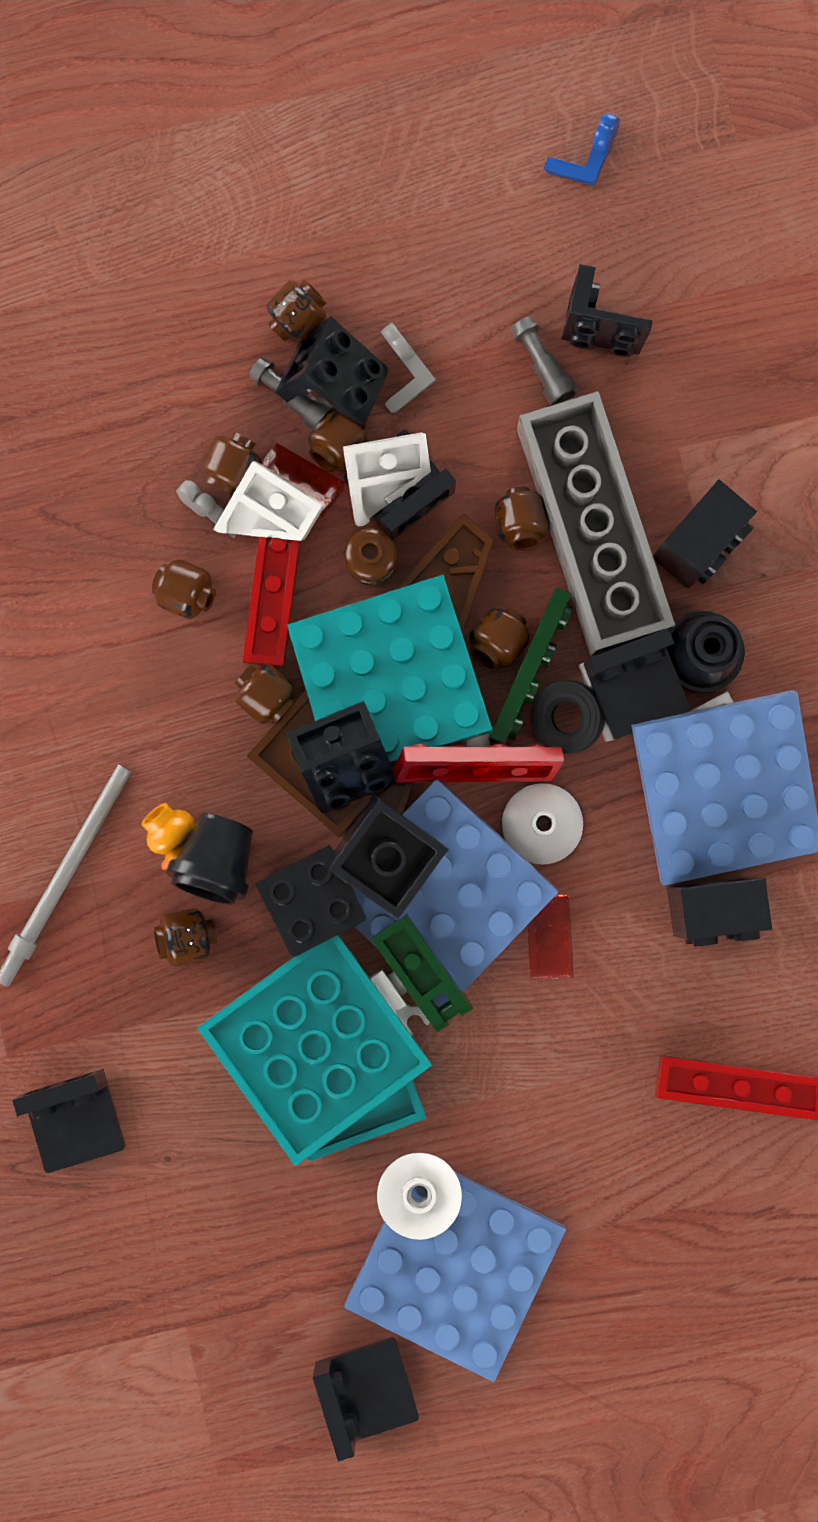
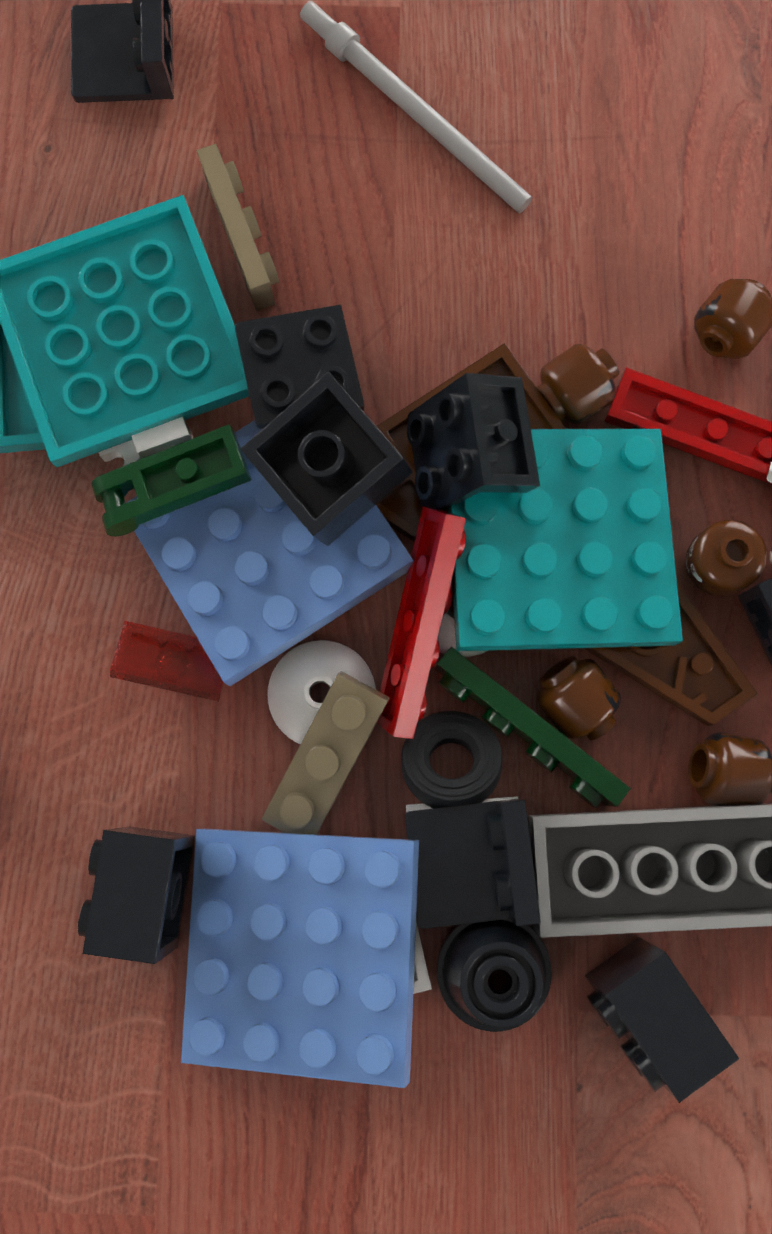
camera: 105 degrees right, 5 degrees down
light orange animal [142,803,196,870] -> none
reddish brown head [154,908,217,967] -> none
black piece [166,813,253,905] -> none
none -> dark tan plate [196,143,279,311]
none -> dark tan plate [261,671,390,835]

